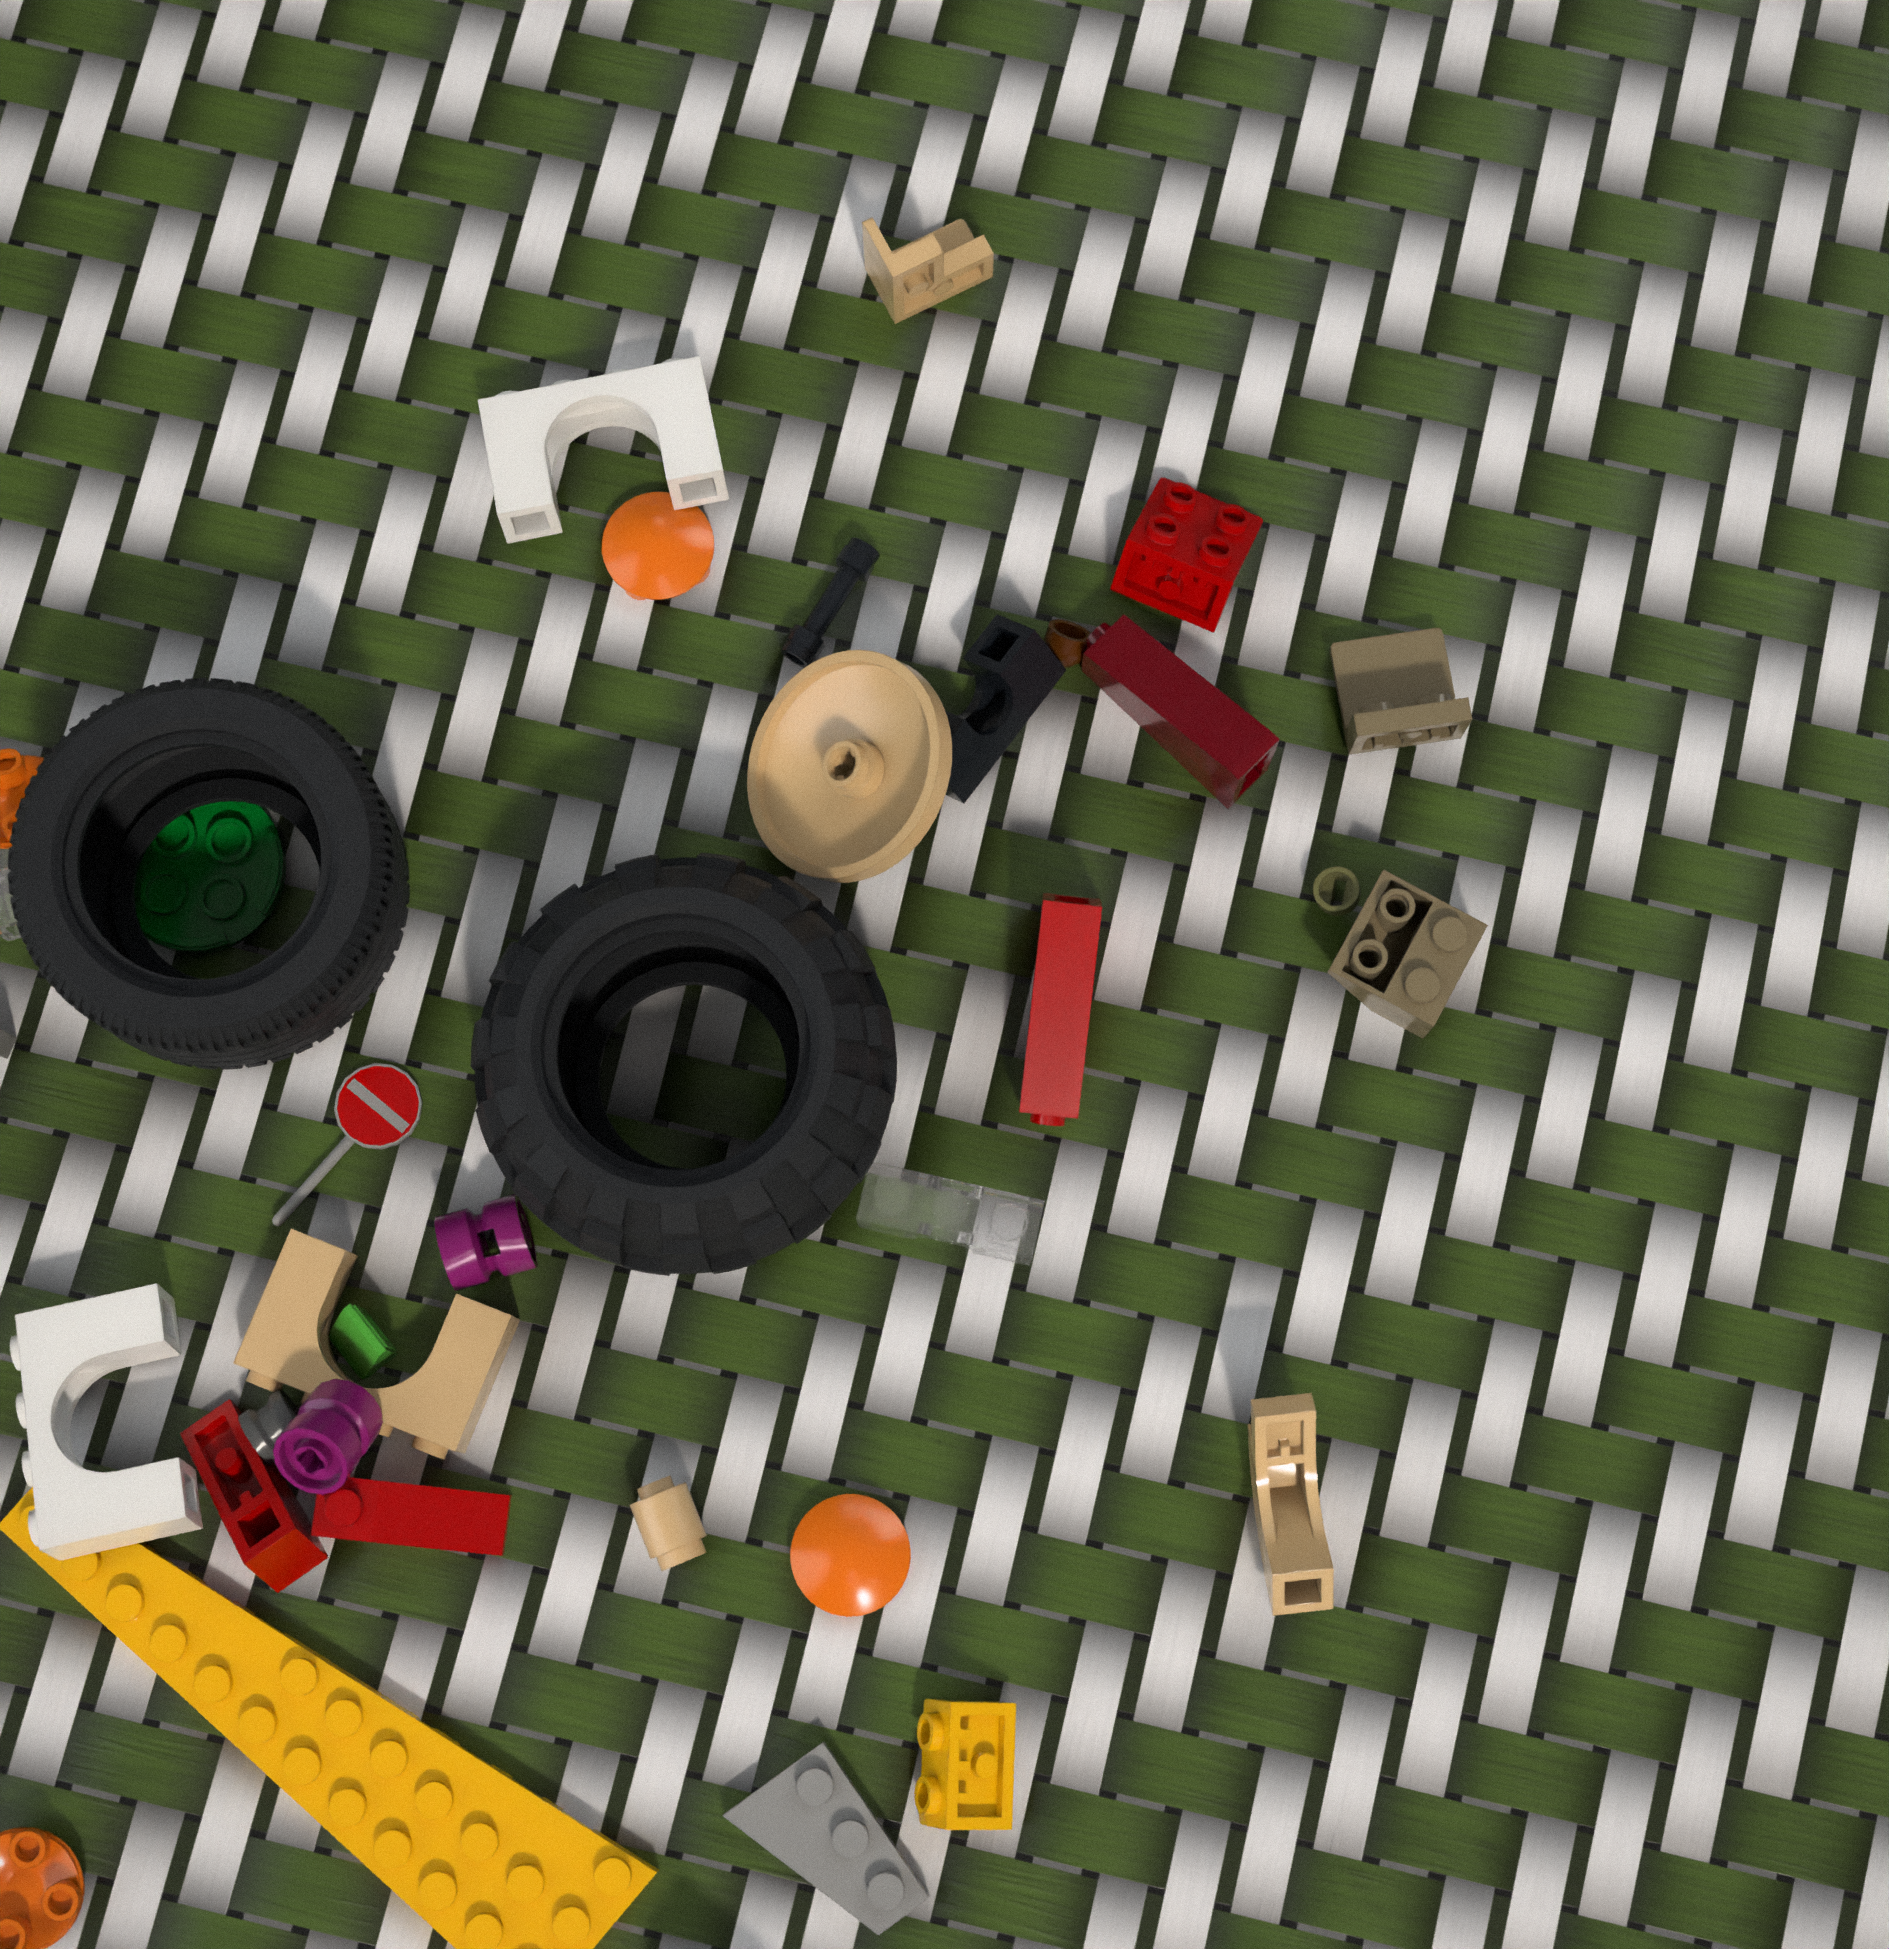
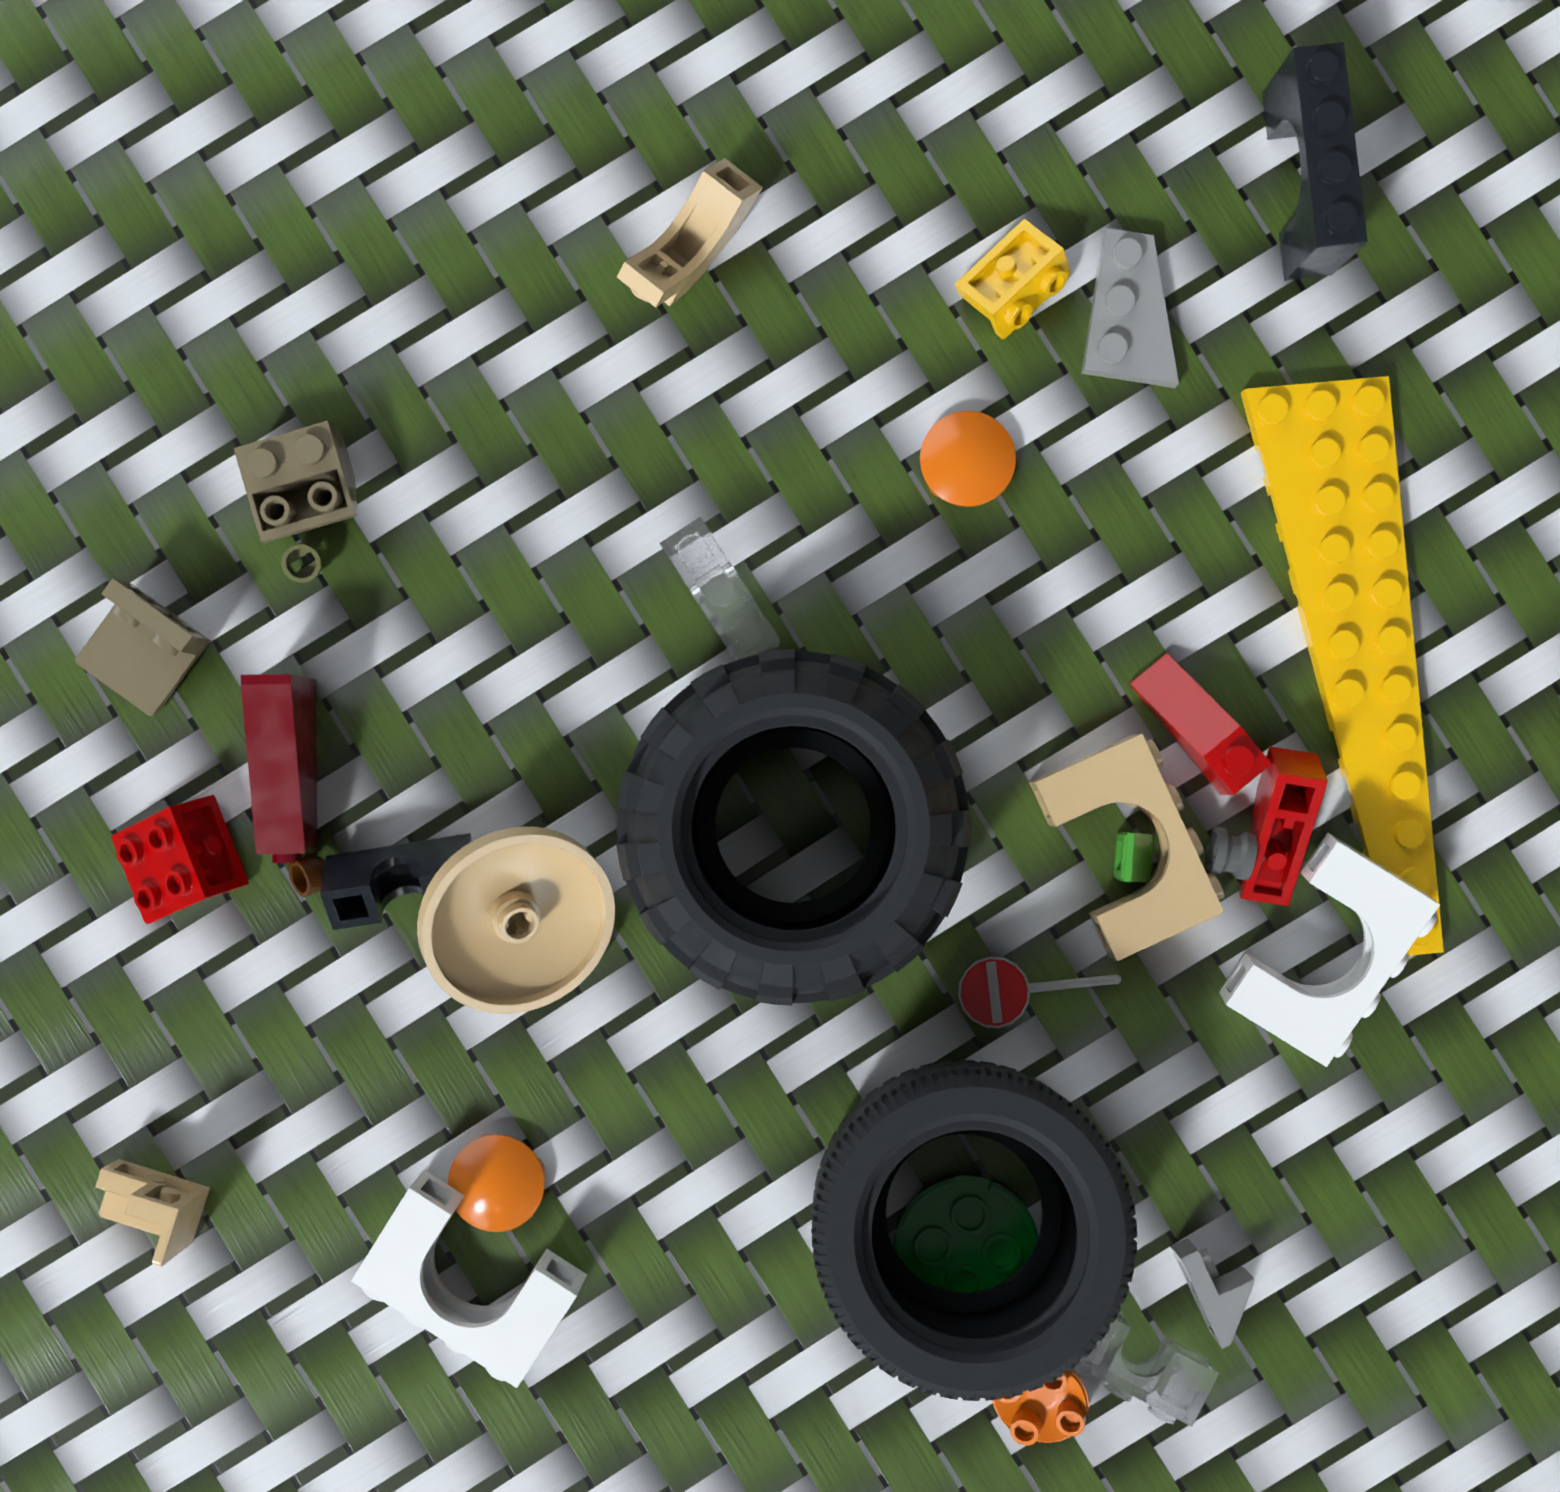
camera: 135 degrees left, 10 degrees up
magenta wheel [273,1379,383,1495] -> none
magenta wheel [434,1194,538,1291] -> none
tan brick [630,1476,707,1571] -> none
black bar [780,537,880,668] -> none
red slope [1019,893,1102,1126] -> none

